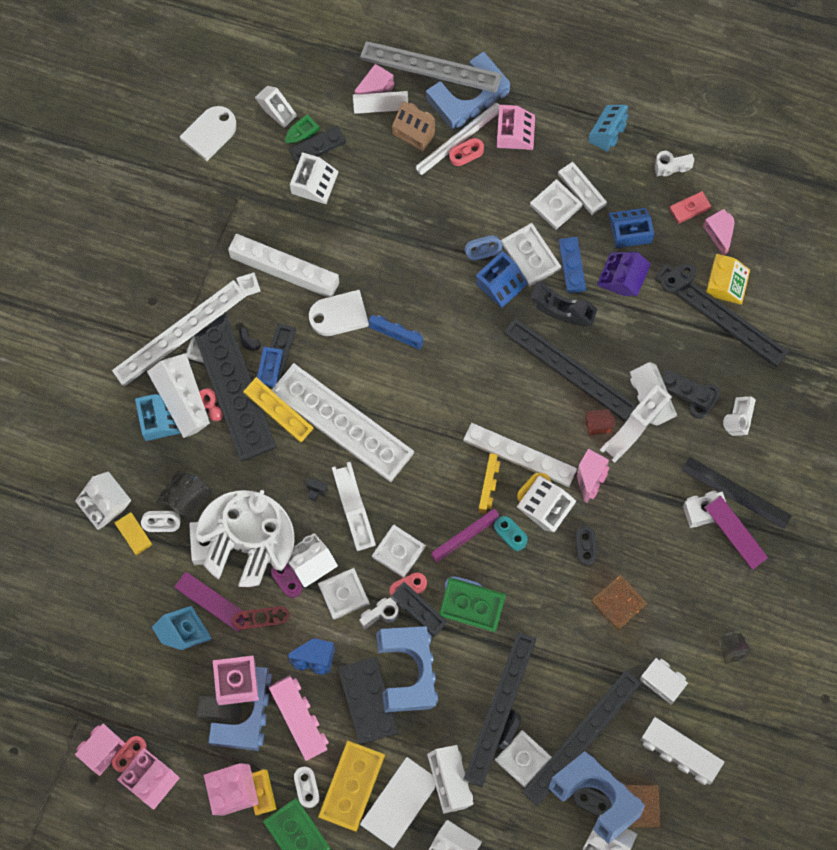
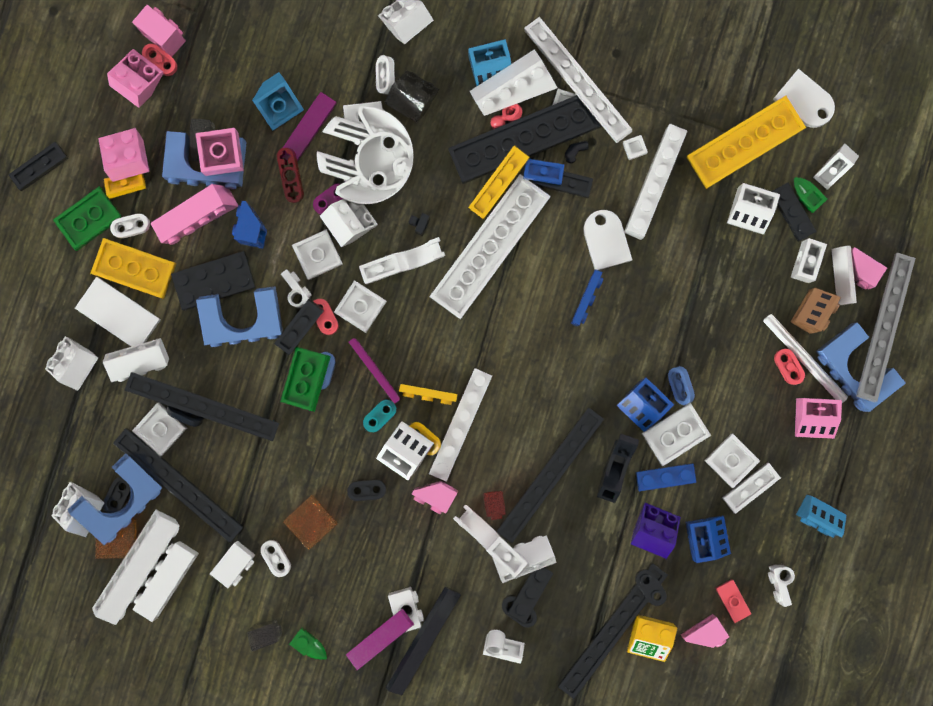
camera: 85 degrees right, 15 degrees up
yellow tile [115,512,152,555] -> none
none -> white brick [92,510,179,625]
none -> white plate [261,540,291,577]
none -> green plate [289,628,327,660]
none -> yellow plate [687,96,806,189]
none -> white brick [791,238,827,283]

